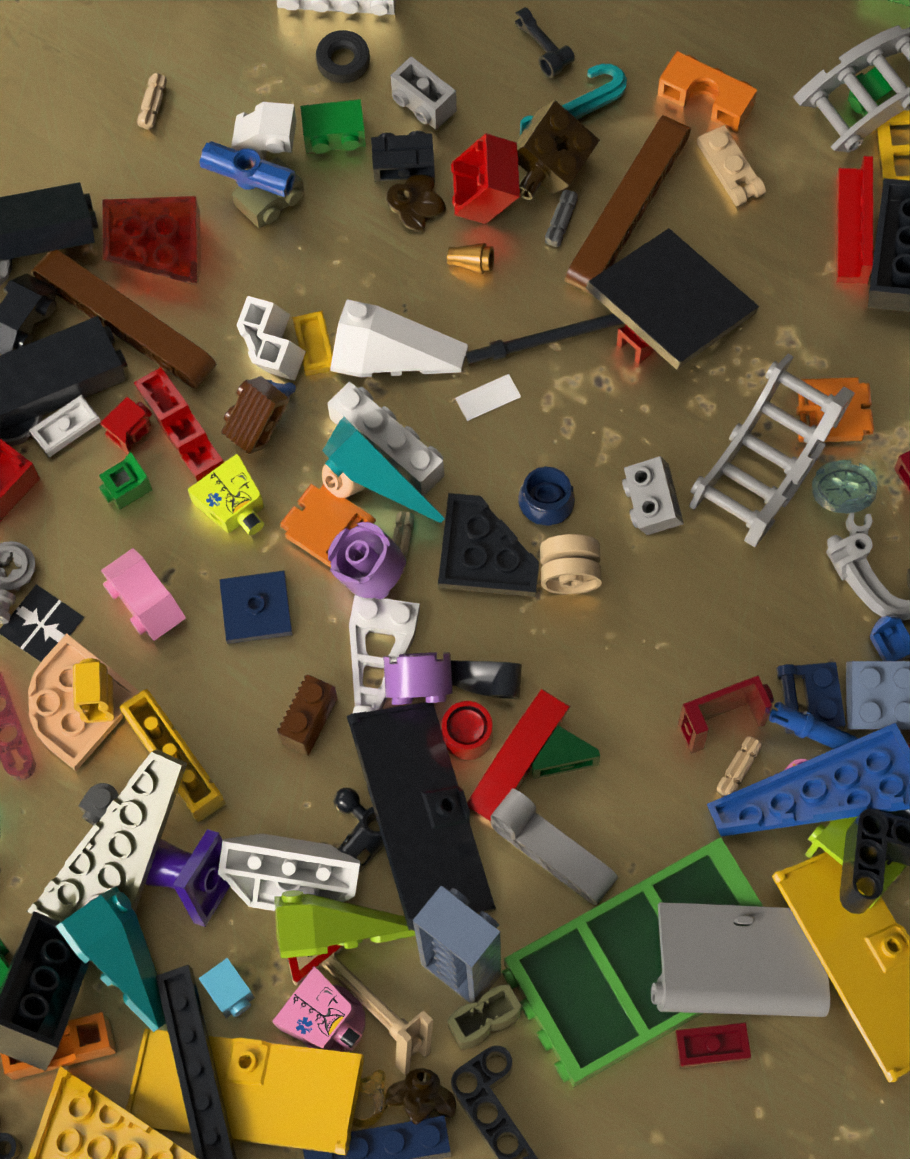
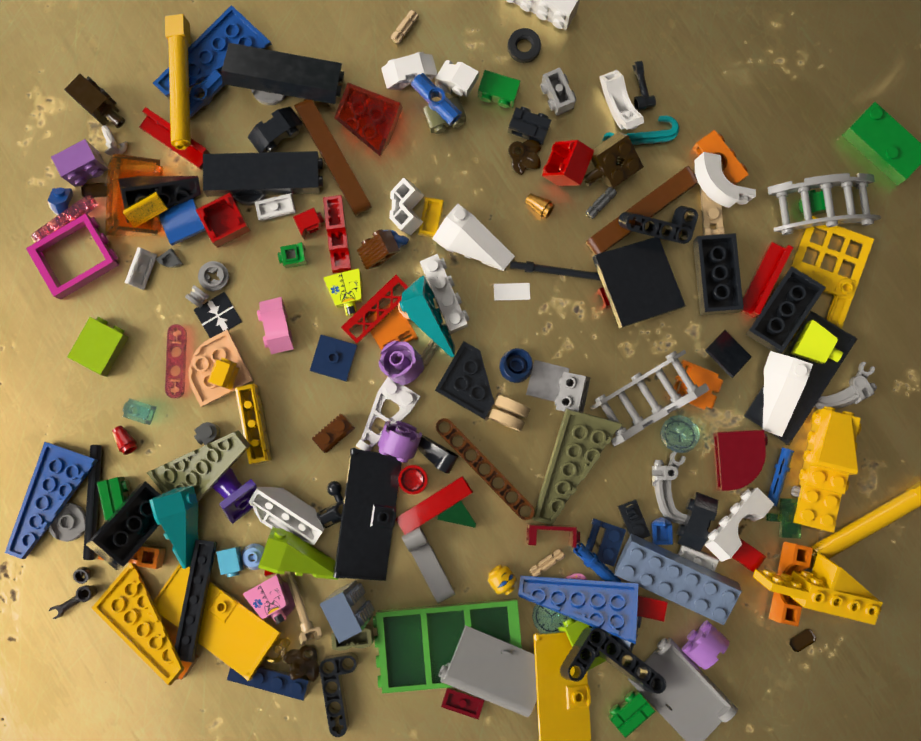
camera: 25 degrees right, 15 degrees up
none -> light blue cone [241,543,265,570]
none -> red fence [341,275,408,344]
none -> white brick [381,52,437,90]
none -> reddish brown beam [436,418,535,520]
none -> yellow head [488,565,517,595]
none -> flat silver sticker [526,360,570,402]
none -> olive wing [532,408,622,525]
none -> clear light blue tile [532,604,570,633]
none -> white arch [599,70,644,130]
none -> black plate [617,499,651,539]
none -> black beam [618,206,698,244]
none -> black brick [693,233,744,316]
none -> white arch [694,152,756,208]
none -> black piece [705,330,752,378]

